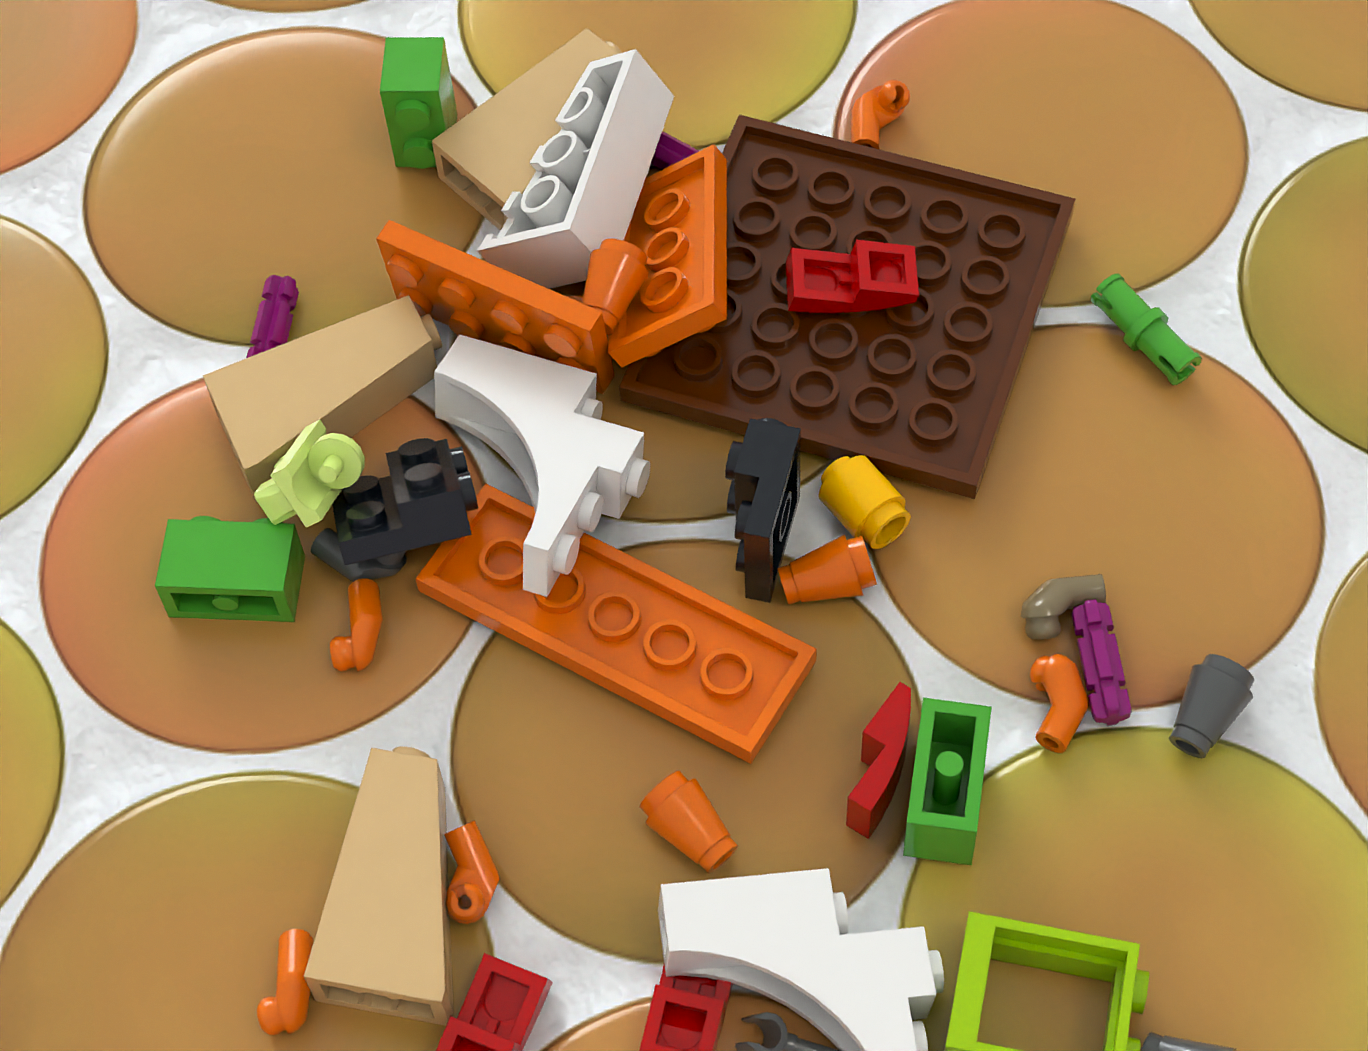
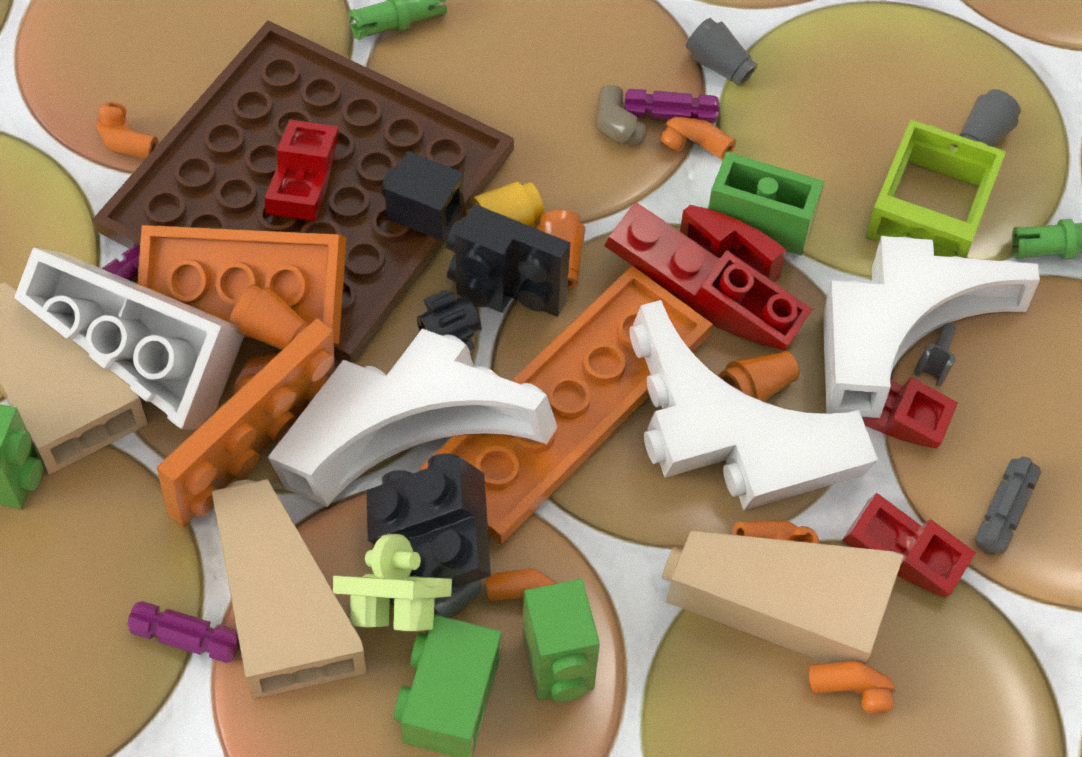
camera: 85 degrees left, 0 degrees up
none -> black brick [381,151,464,241]
none -> black gear [417,290,482,351]
none -> bright green brick [522,578,600,702]
none -> red slope [604,201,813,351]
none -> white arch [630,300,878,511]

